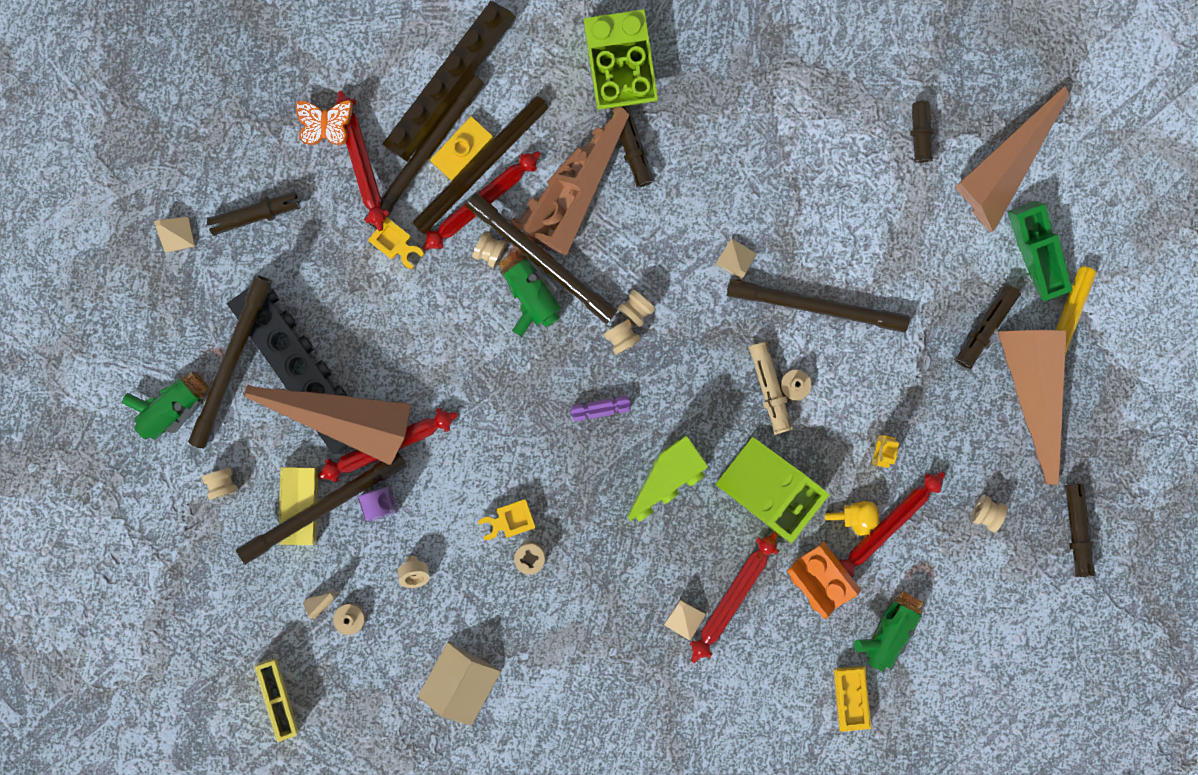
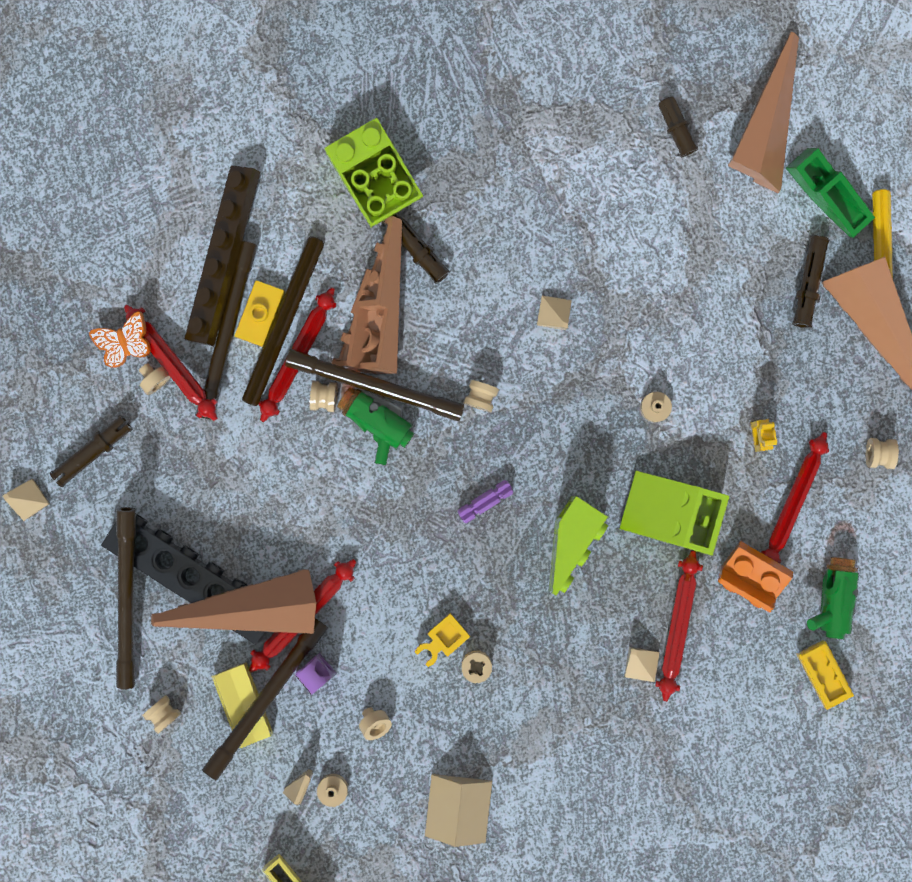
camera: 15 degrees left, 0 degrees up
green piece [122,371,209,440] -> none
yellow plate [368,217,425,270] -> none
tan wheel [603,319,642,355] -> none
dark brown piece [726,278,910,333] -> none
tan pin [748,342,793,435] -> none
yellow piece [825,501,879,536] -> none
none -> tan tile [139,363,171,395]

